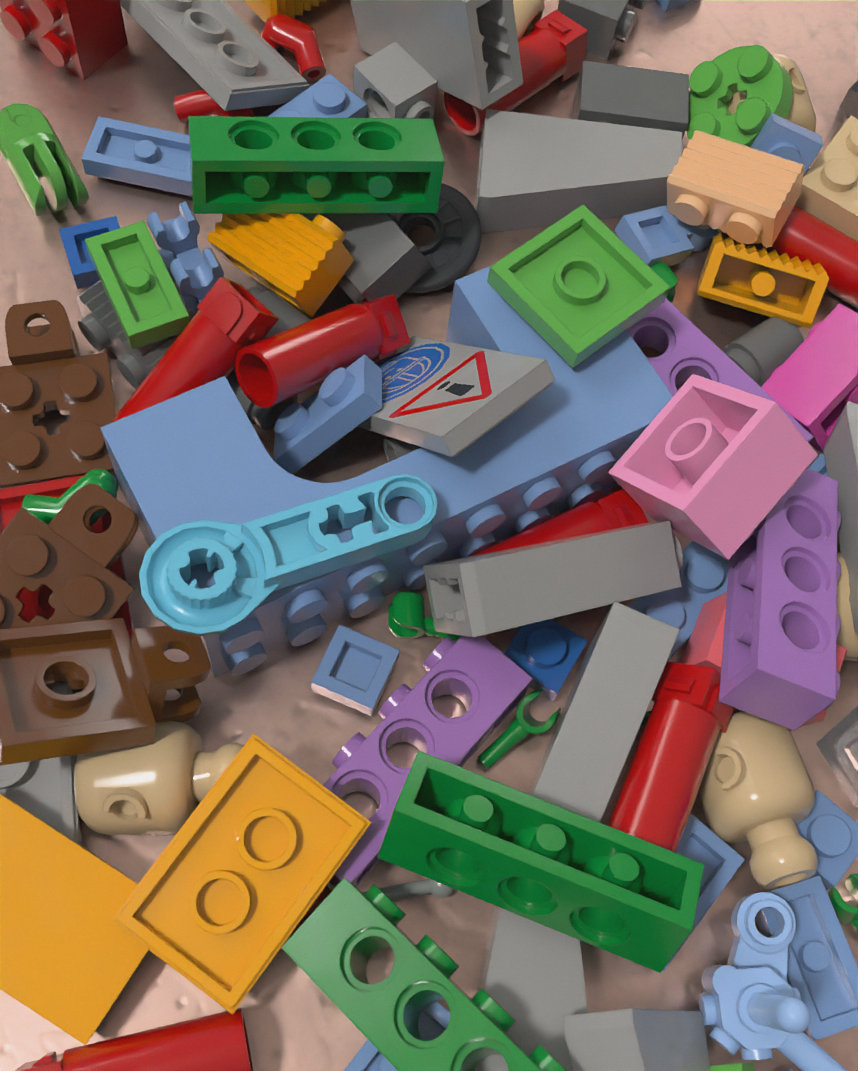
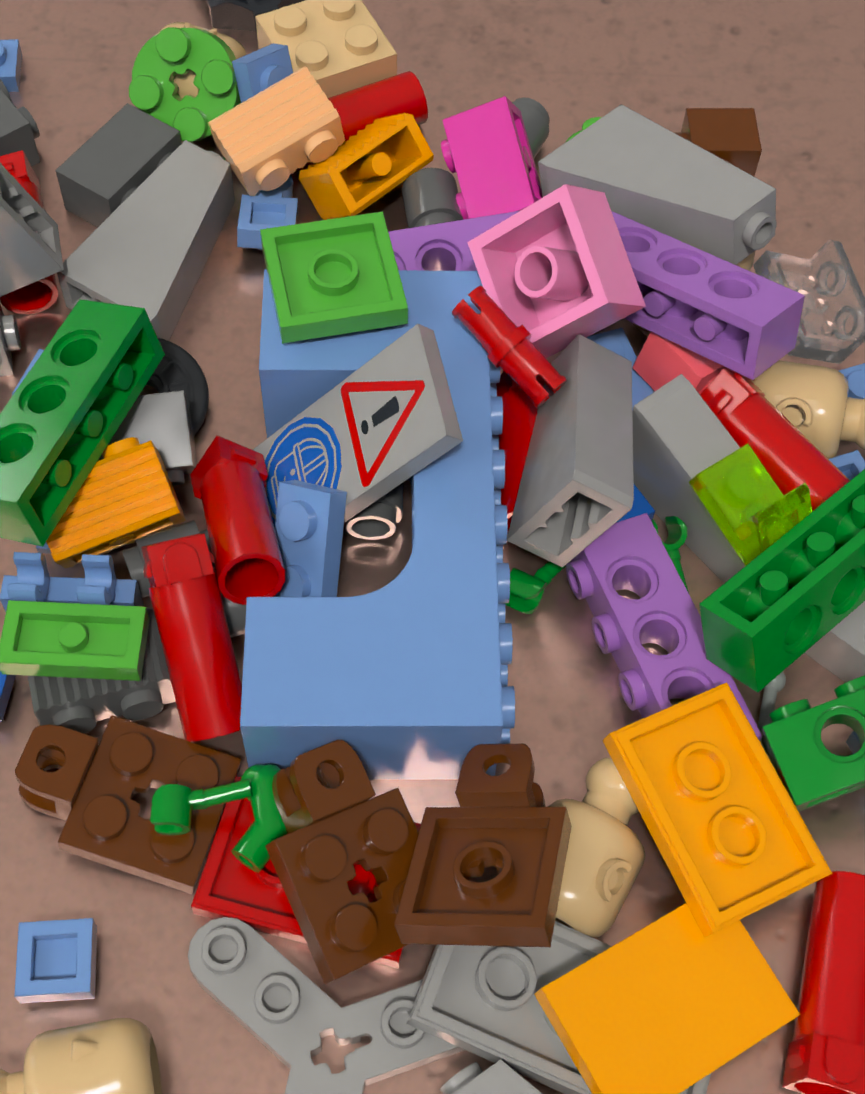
camera: 55 degrees left, 5 degrees down
medium azure beam [139,474,438,636] -> none
medium blue plate [311,624,400,717] -> none
none -> green hand [150,779,252,835]
none -> red pin [451,285,567,408]
none -> clear neon green slope [689,444,812,566]

